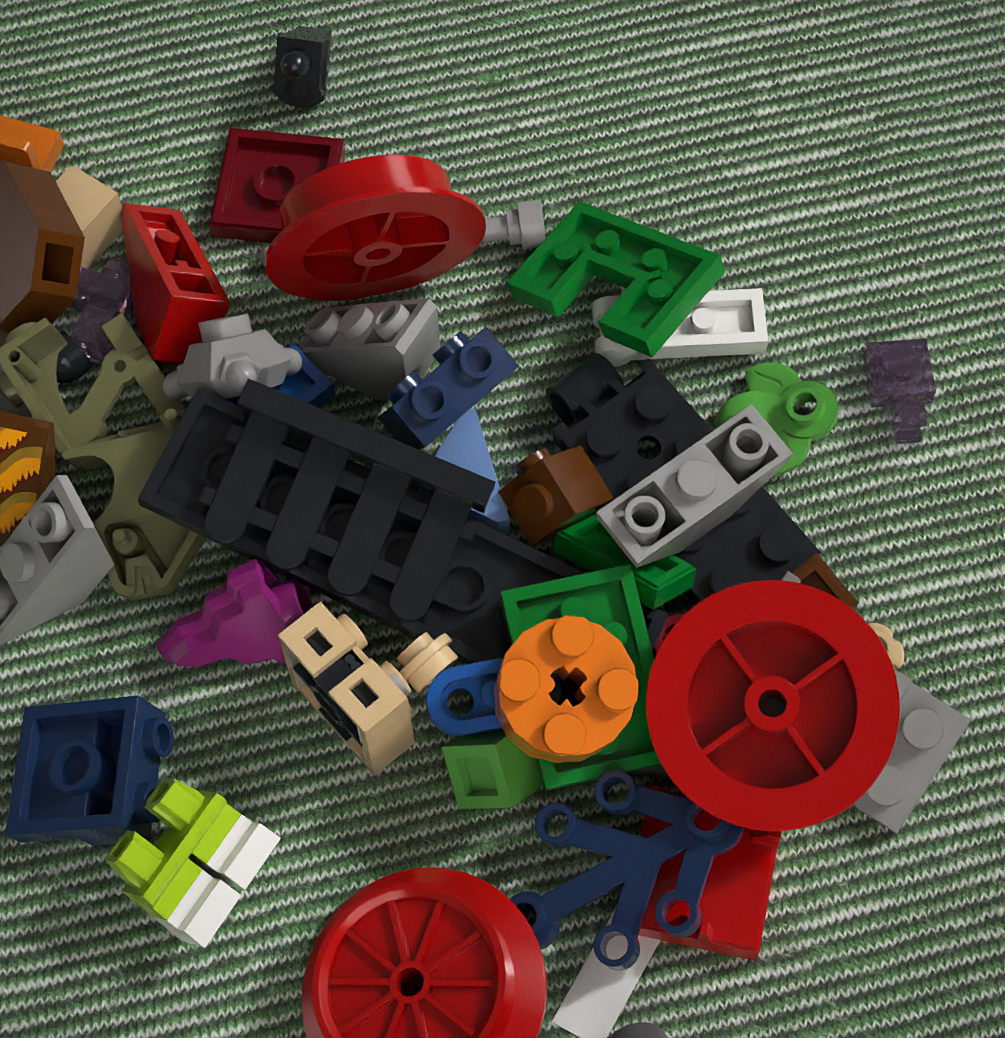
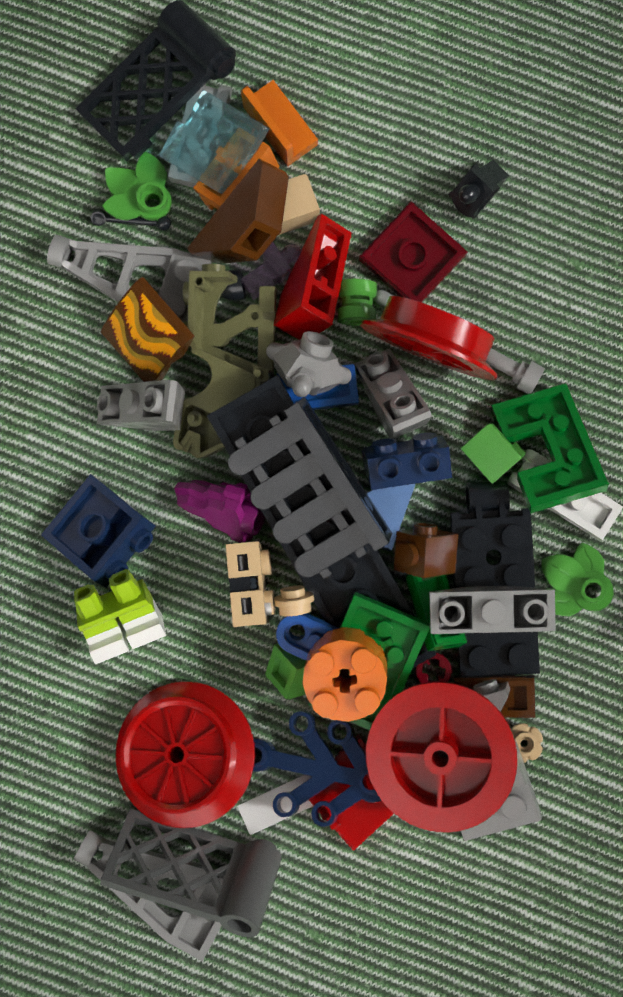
camera: 35 degrees right, 20 degrees up
none -> bright green wheel [338,278,377,326]
none -> bright green panel [460,423,526,484]

